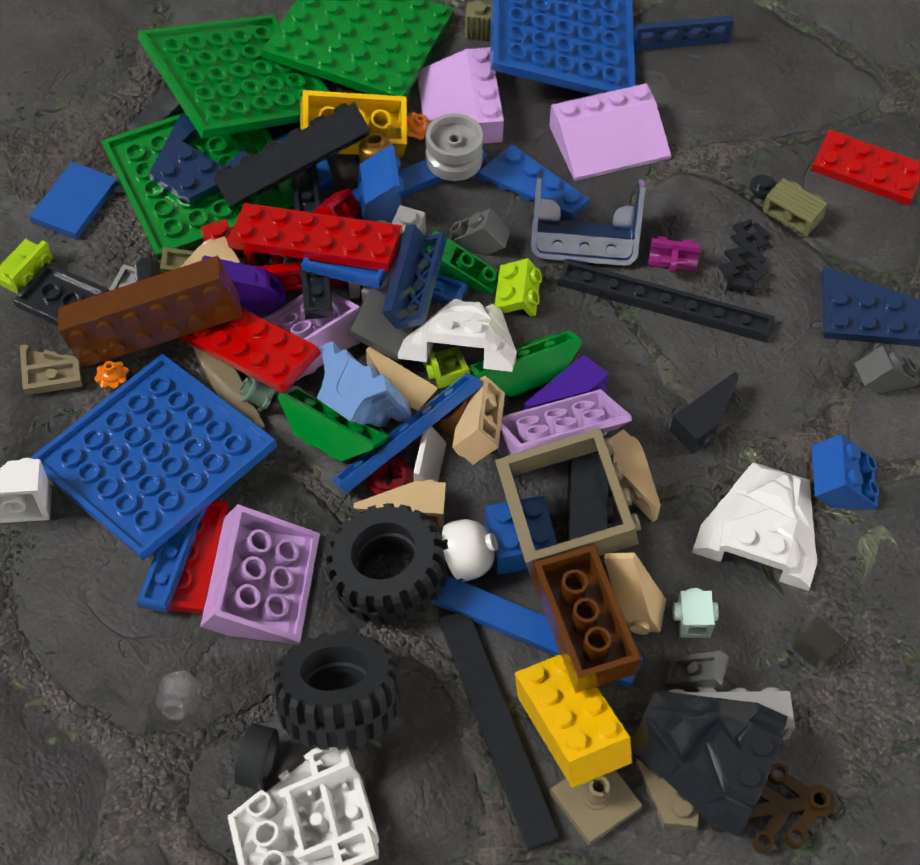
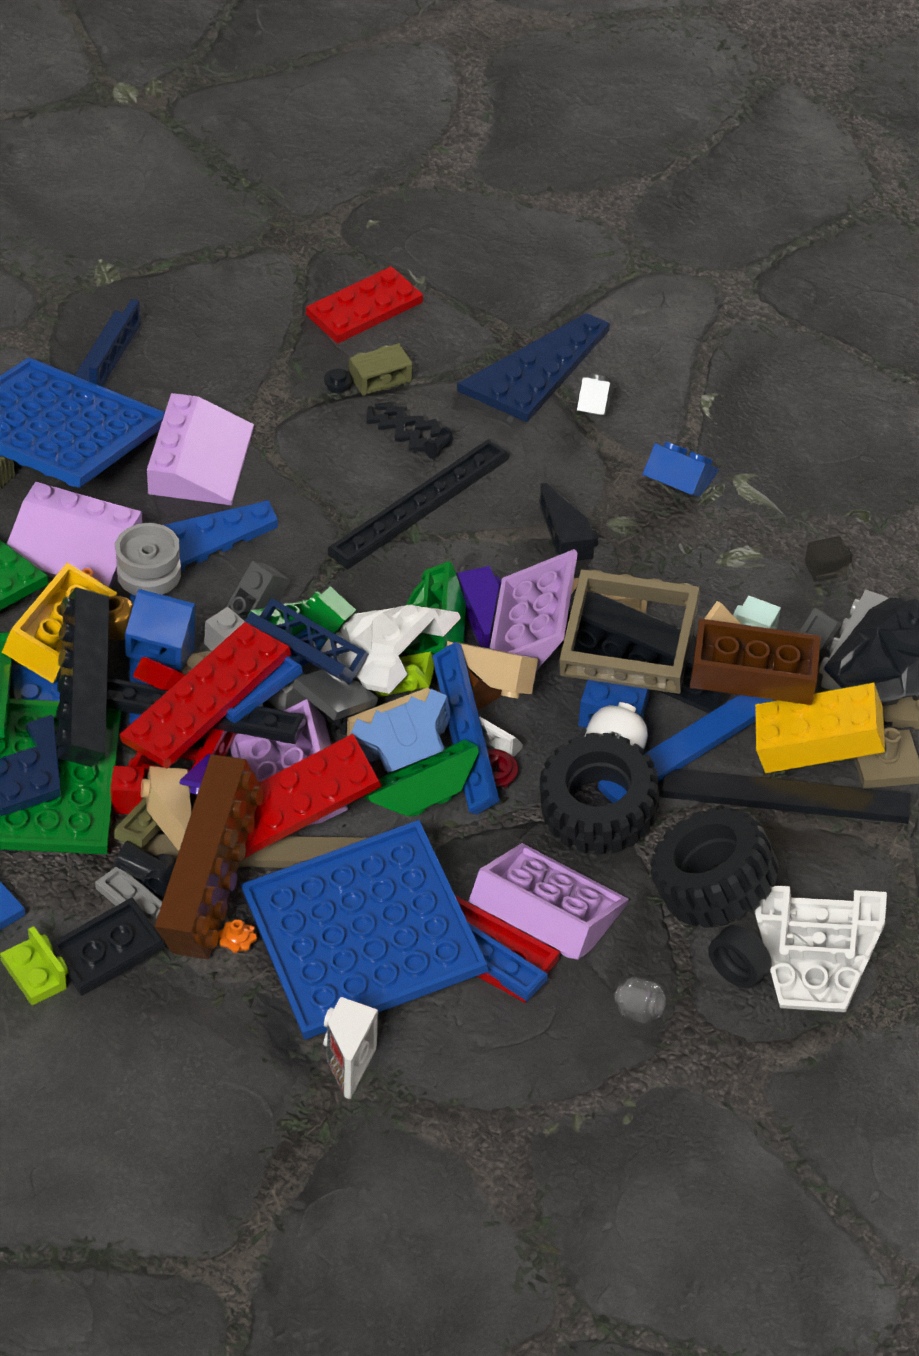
camera: 65 degrees left, 10 degrees down
dark tan wing [20,344,83,396] -> none
sand green brick [239,378,276,413] -> none
tan slope [353,479,446,528] -> none
lime bracket [495,258,542,317] -> none
windscreen [531,171,646,266] -> none
magenta hips [648,236,700,273] -> none
white wedge [692,462,817,591] -> none
none -> green brick [303,586,356,639]

